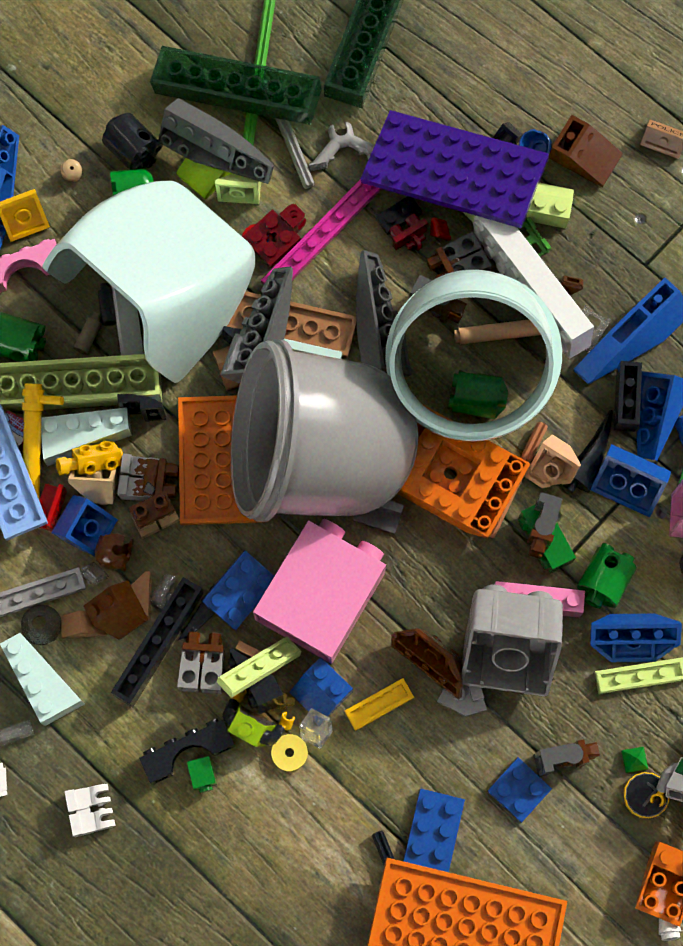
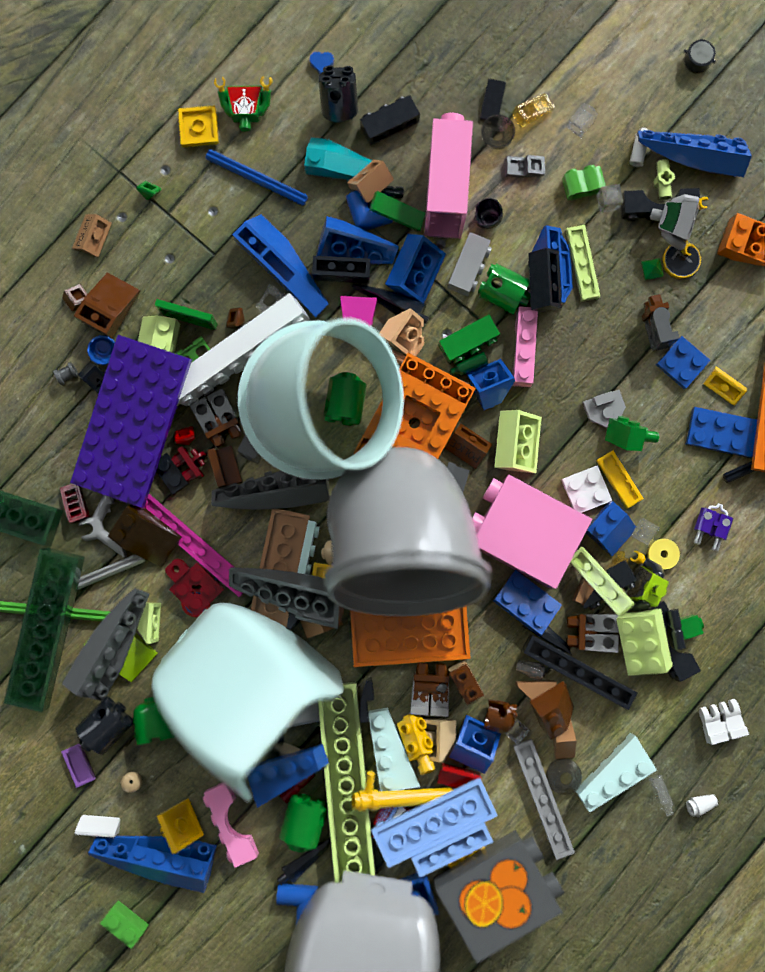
camera: 90 degrees left, 10 degrees up
reddish brown wedge [391,628,463,700] -> none
light grey brick [461,585,563,696] -> none
dark grey hips [526,492,563,559] -> none
none -> dark grey bush [53,362,79,386]
none -> dark red slope [60,484,90,524]
none -> medium lavender tile [61,744,96,788]
none -> reddish brown slope [62,284,87,312]
none -> white slope [75,815,120,838]
none -> dark brown slope [107,504,182,567]
none -> green tile [155,299,218,330]
none -> reddish brown panel [207,446,242,488]
none -> blue wedge [247,744,329,808]
none -> dark red piece [279,773,316,804]
none -> dark pink torso [341,296,377,327]
none -> reddish brown panel [445,424,492,469]
none -> light grey brick [448,232,492,297]
none -> dark green cylinder [450,352,488,376]
none -> blue slope [467,359,515,410]
none -> yellowish green slope [495,410,542,473]
none -> black brick [528,248,562,313]
none -> white plate [561,465,612,513]
none -> green brick [605,416,659,451]
none -> yellowish green brick [616,609,673,676]
none -> black piece [667,609,686,650]
none -> dark purple piece [694,503,733,551]
none -> yellow slope [703,367,747,406]

